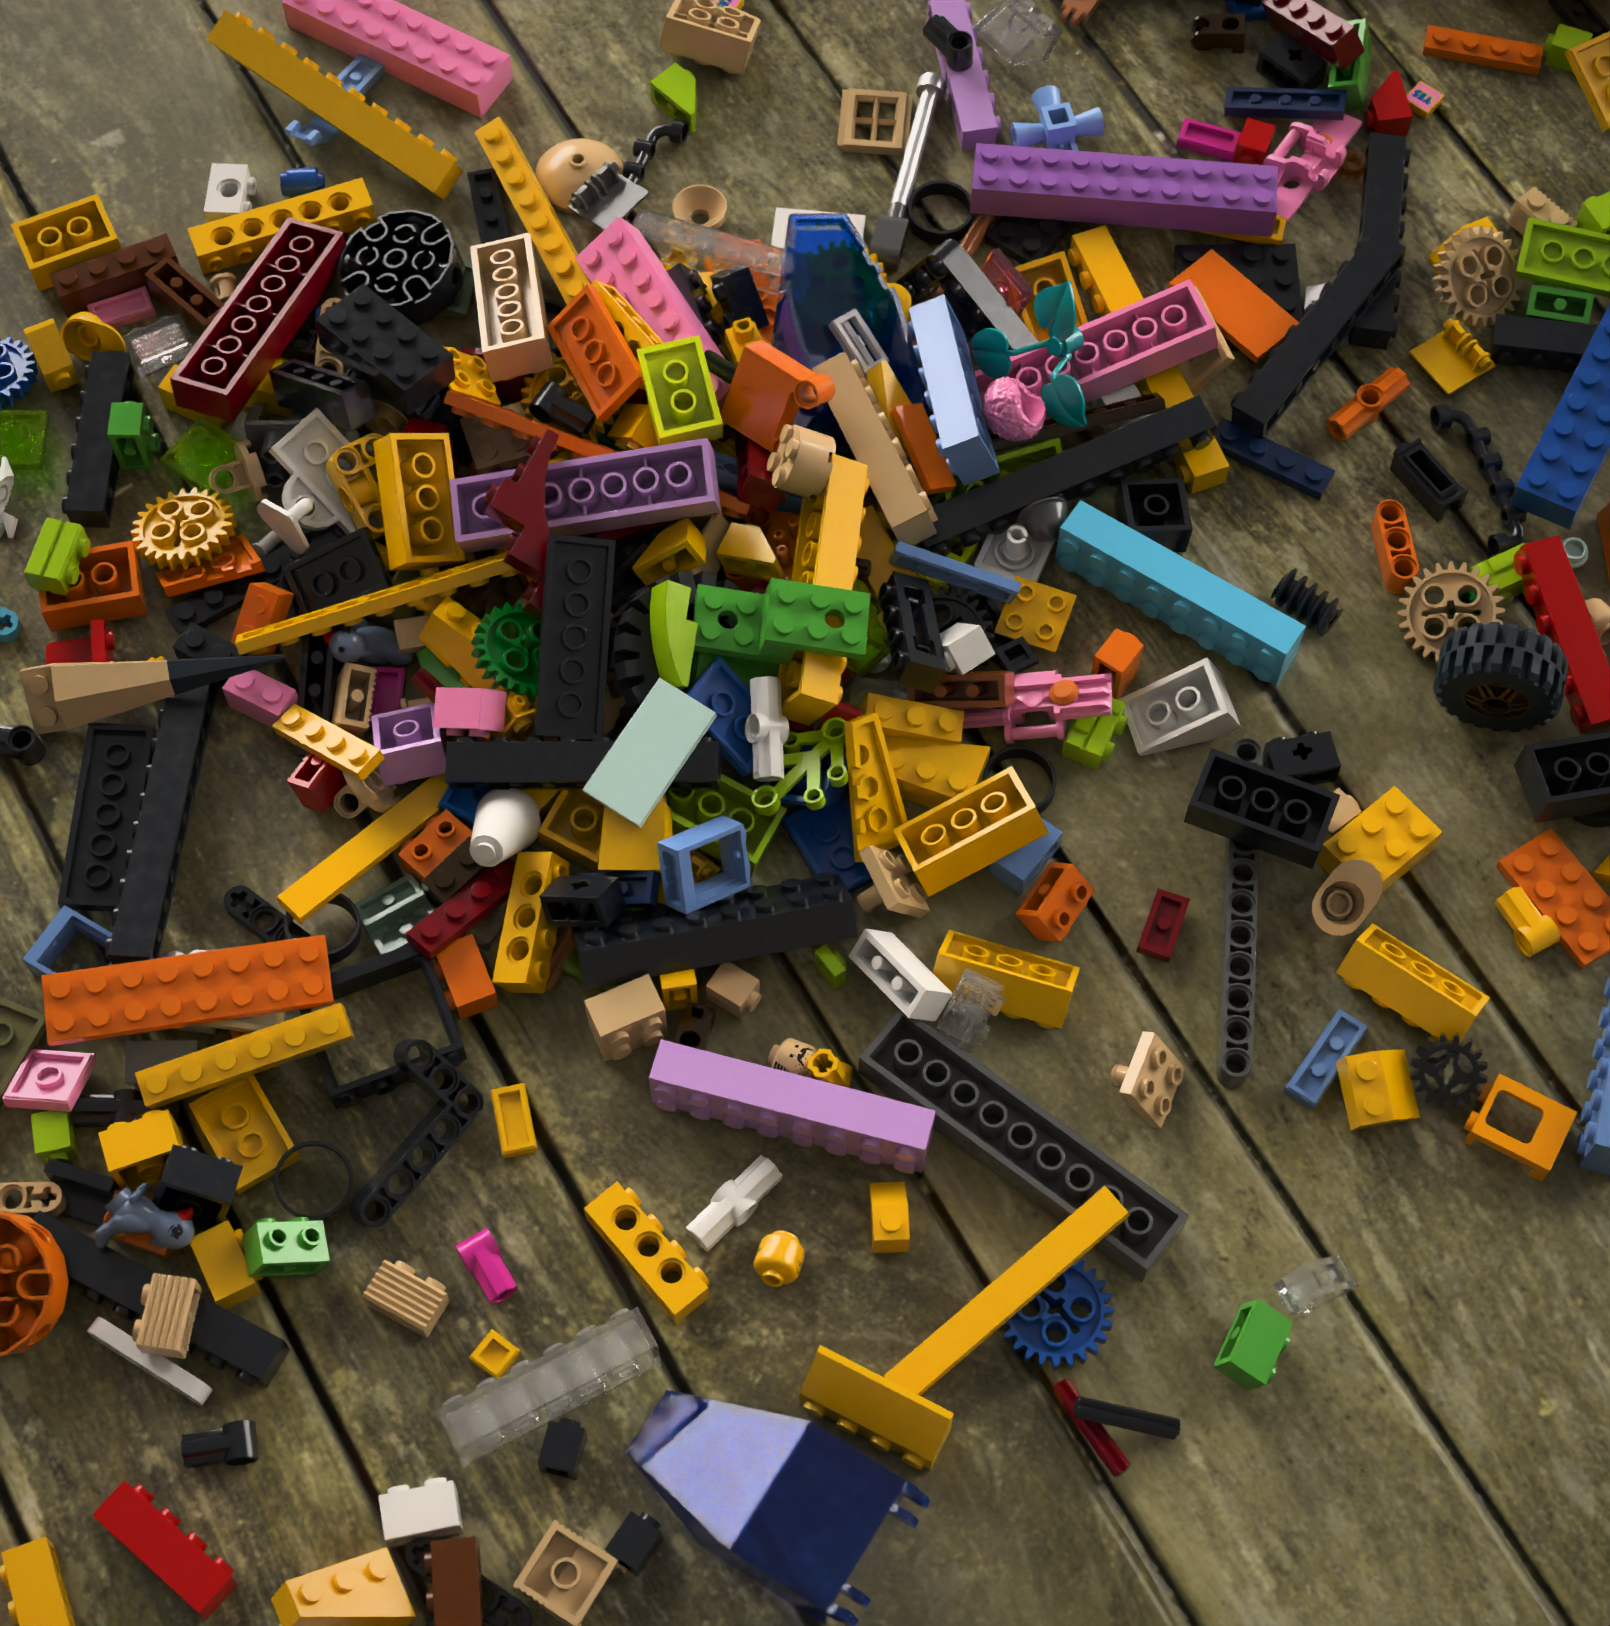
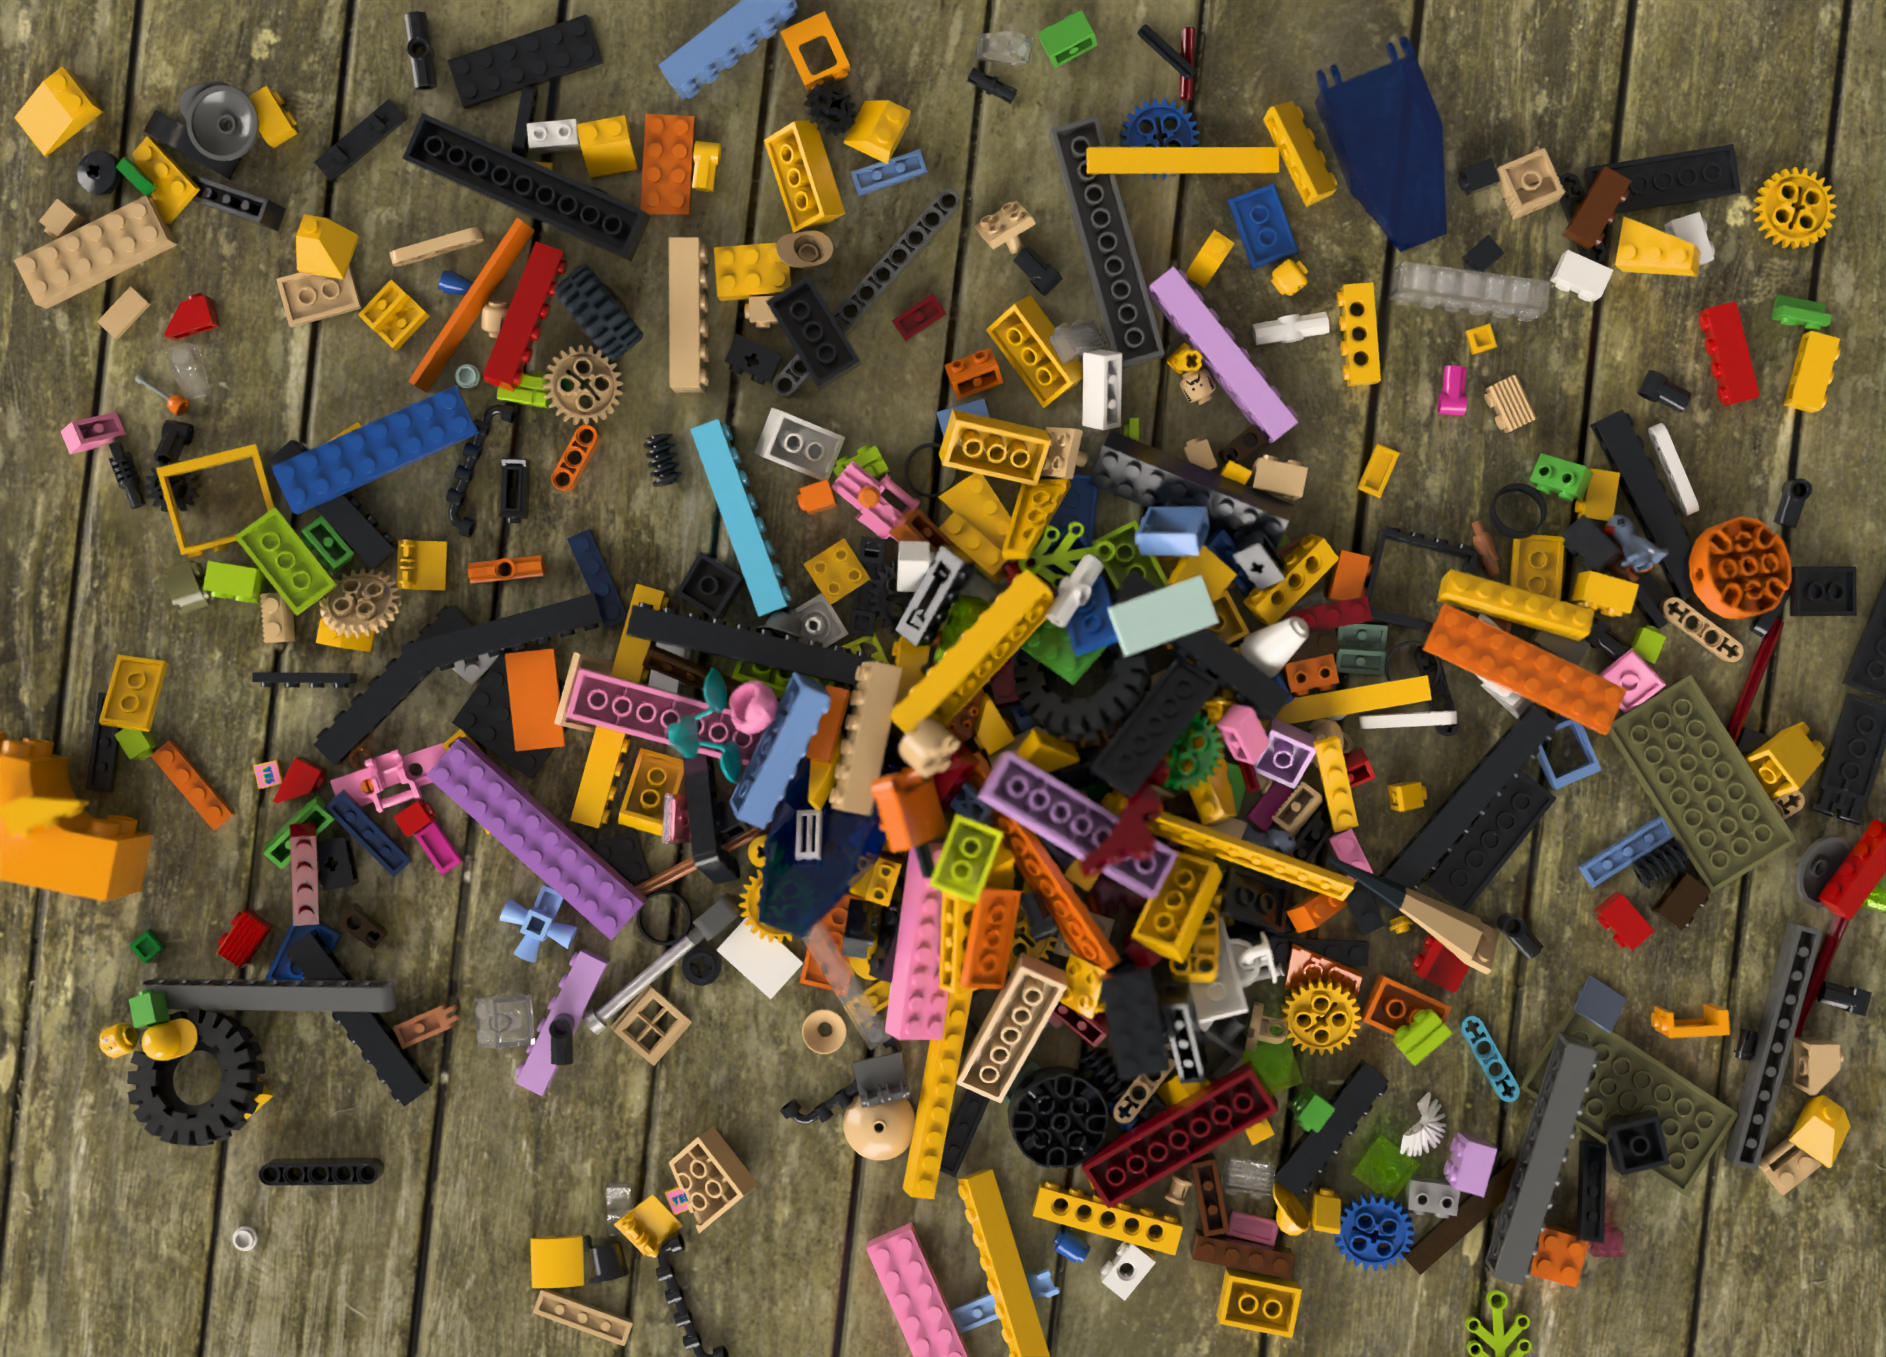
camera: 145 degrees left, 25 degrees up
tan brick [132,1273,202,1359] -> none
black beam [350,1039,484,1228] -> none
lime slope [650,62,697,134] -> none
lime slope [650,580,698,690] -> none
bright green bracket [693,578,871,666] -> none
medium blue tile [889,541,1021,604] -> none
none -> black plate [252,672,357,688]
none -> tan brick [669,237,709,393]
none -> black gear [682,946,721,986]
none -> black pin [967,67,1018,104]
none -> black piece [1013,246,1063,296]
none -> blue tile [1227,183,1299,270]
none -> white beam [1359,710,1457,729]
none -> yellow slope [1387,781,1427,812]
none -> nougat piece [1471,520,1499,577]

